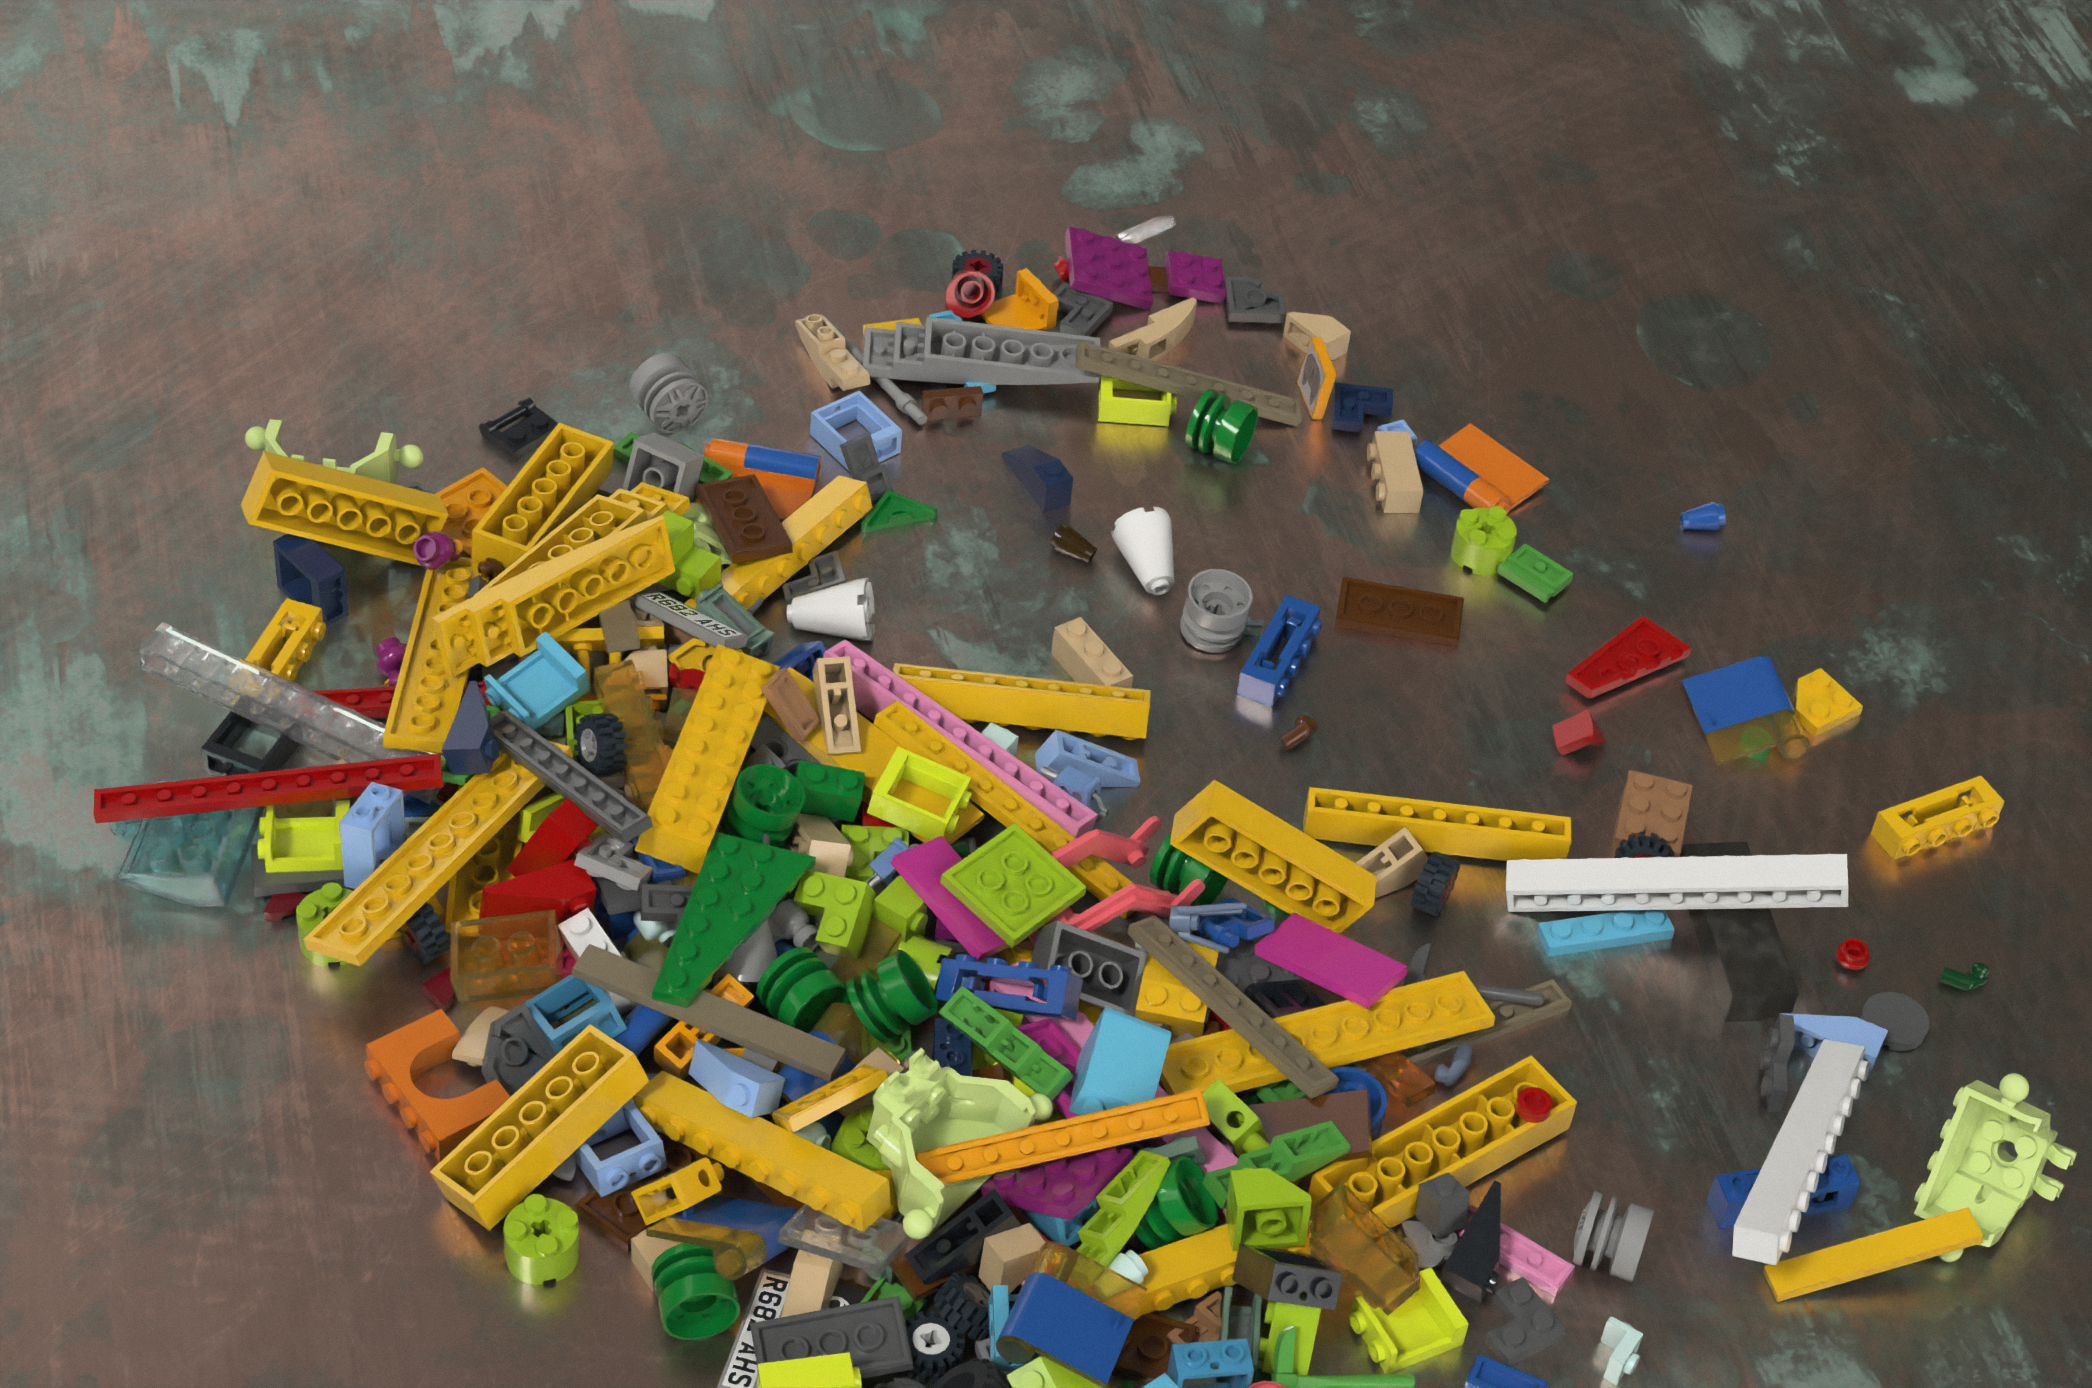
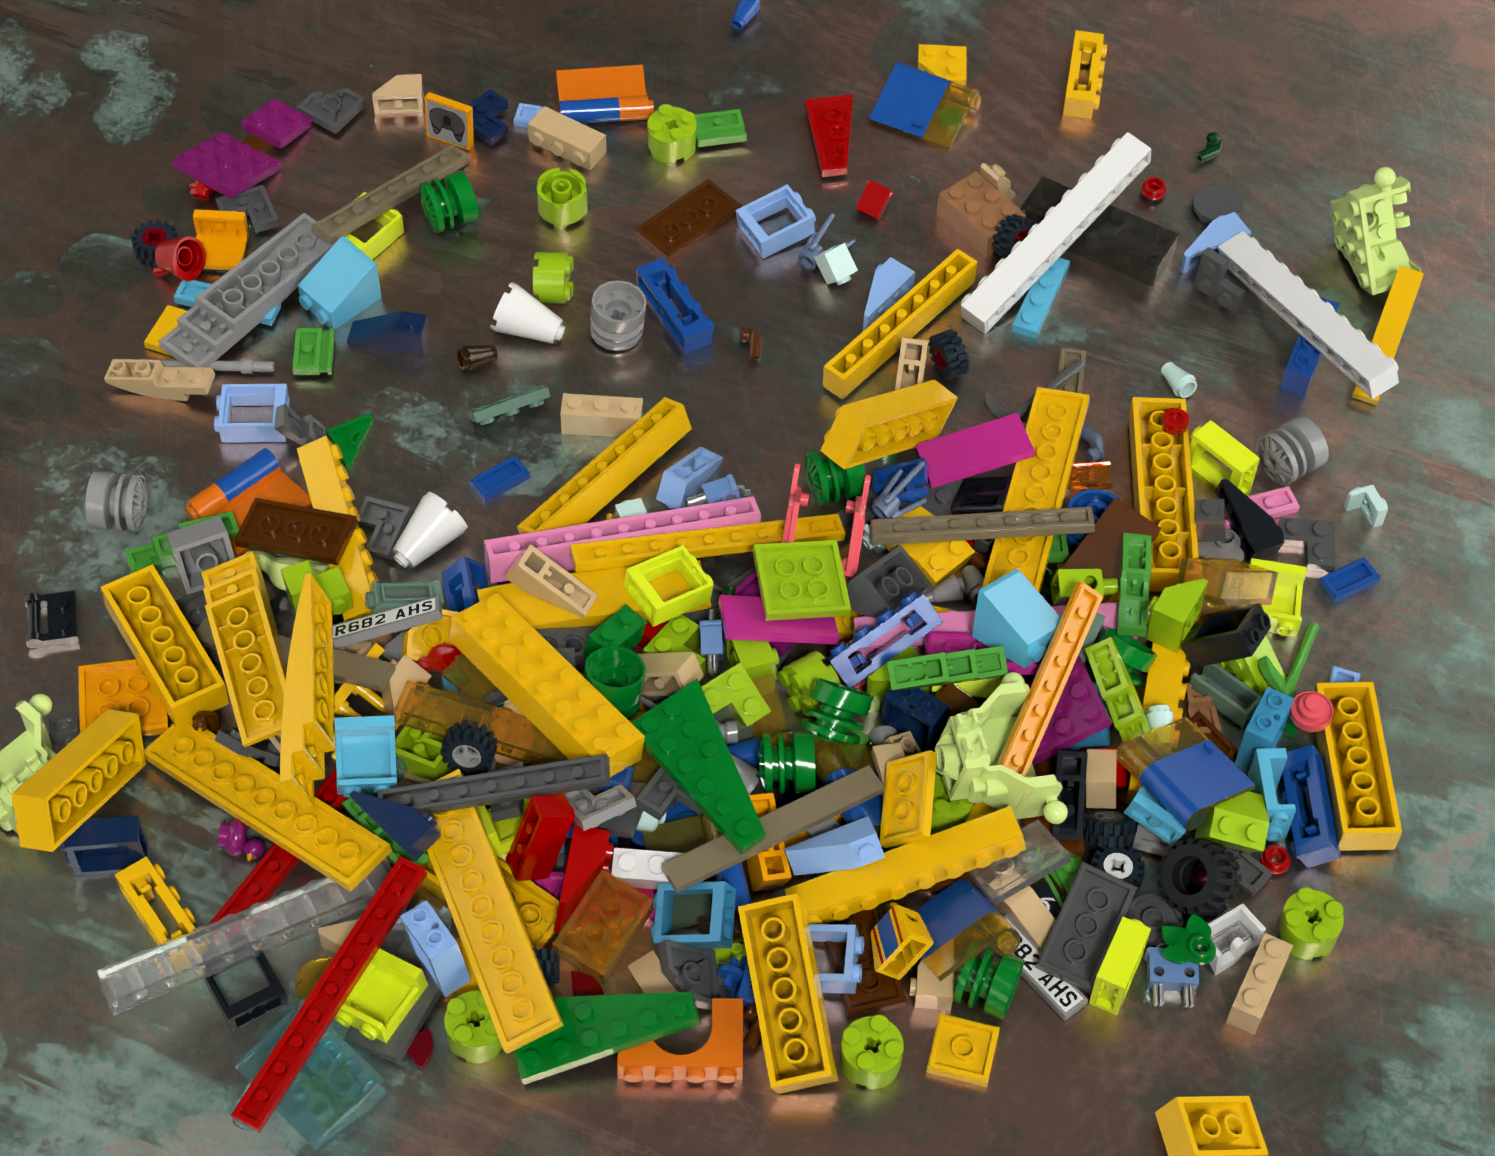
camera: 50 degrees left, 10 degrees up
magenta animal [413,531,463,570] -> none
medium nougat tile [761,668,821,742] -> none
reddish brown plate [921,386,983,421] -> none
tan slope [1108,297,1197,361] -> none
clear tile [1114,215,1176,244] -> none
none -> bright green plate [292,328,335,375]
none -> medium azure slope [298,236,382,330]
none -> sand green plate [468,385,551,425]
none -> blue tile [470,455,530,503]
none -> green wing [514,992,701,1085]
none -> lime brick [533,252,574,304]
none -> lime brick [536,168,588,229]
none -> light blue window [736,184,816,259]
none -> sand blue plant [798,213,856,270]
none -> light aqua brick [814,243,858,285]
none -> light blue slope [863,257,915,331]
none -> yellow tile [926,1013,1000,1087]
none -> tan slope [980,162,1016,201]
none -> light aqua cone [1161,362,1197,398]
none -> neon yellow window [1190,420,1260,495]

